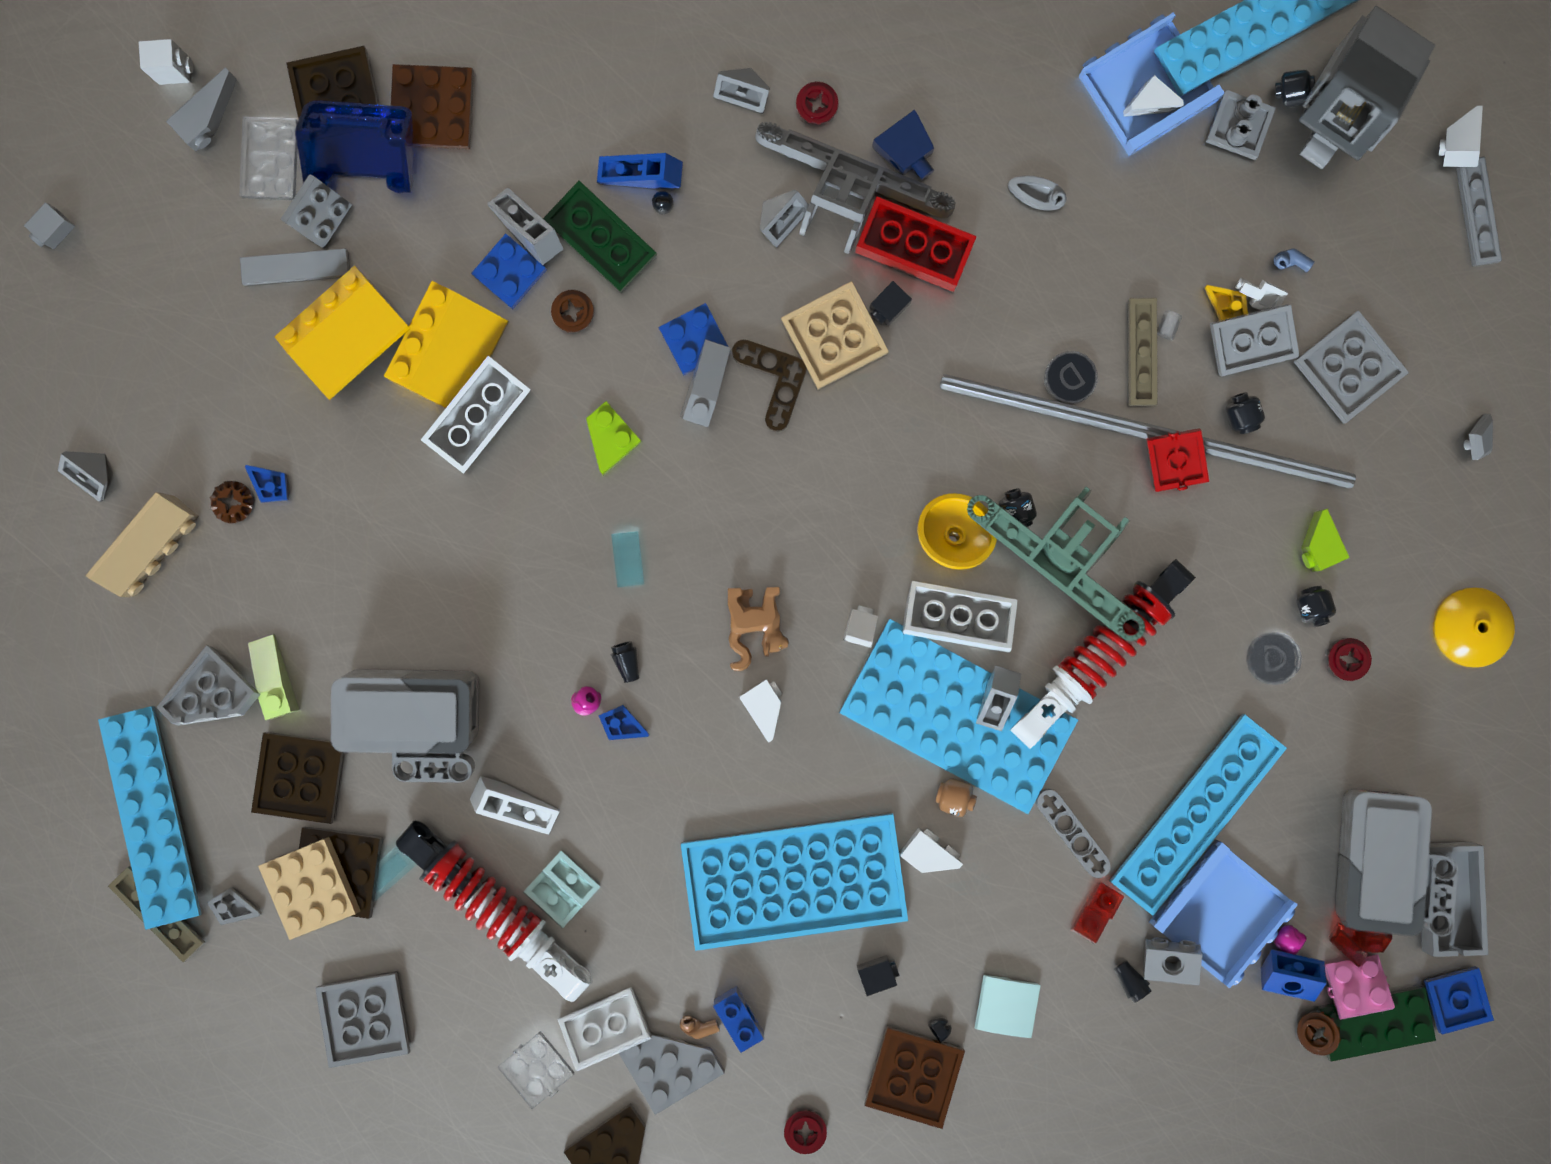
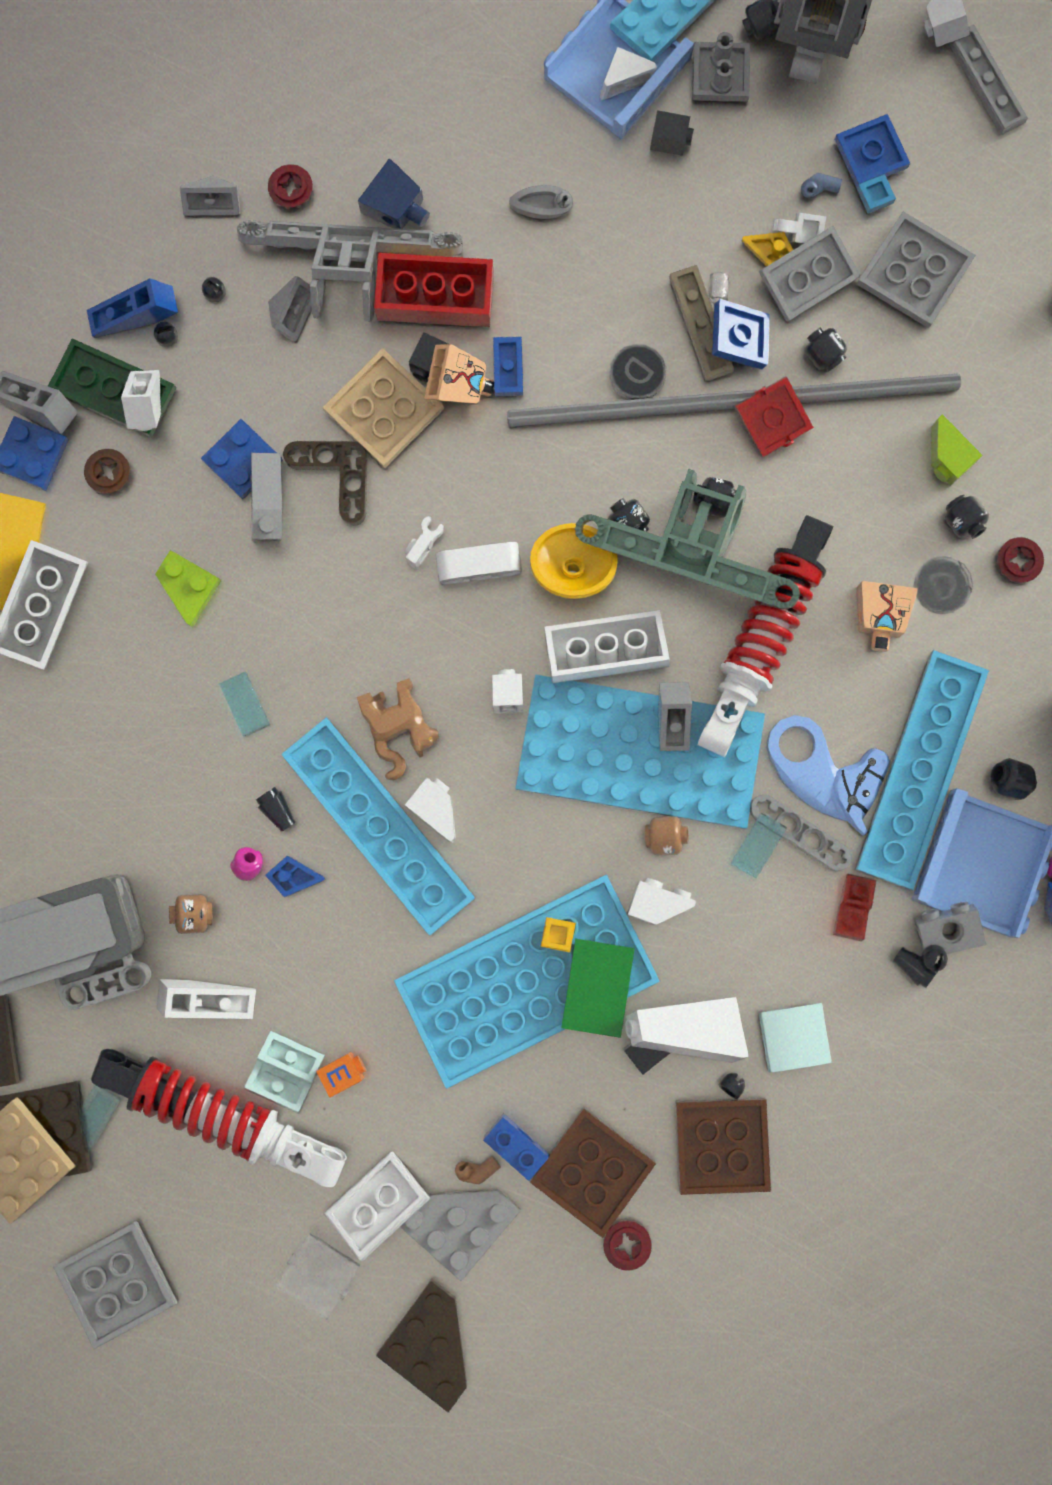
camera: 20 degrees left, 5 degrees down
none -> white slope [121,370,161,431]
none -> medium nougat head [169,895,212,934]
none -> black hinge [202,277,226,302]
none -> medium azure plate [281,717,475,936]
none -> orange brick [316,1052,366,1098]
none -> white plate [405,516,444,570]
none -> light nougat torso [424,344,494,404]
none -> white beam [435,542,522,584]
none -> blue plate [493,337,523,396]
none -> reddish brown plate [530,1108,656,1238]
none -> yellow tile [541,917,576,952]
none -> green tile [561,938,635,1038]
none -> white slope [625,997,749,1063]
none -> black brick [650,110,694,156]
none -> black head [693,477,737,517]
none -> plate [712,299,770,370]
none -> clear light blue tile [731,812,787,878]
none -> light blue animal [766,715,890,836]
none -> blue plate [834,114,910,188]
none -> light nougat torso [856,581,918,652]
none -> dark azure plate [857,174,896,214]
none -> black hinge [922,945,948,972]
none -> black head [990,758,1037,800]

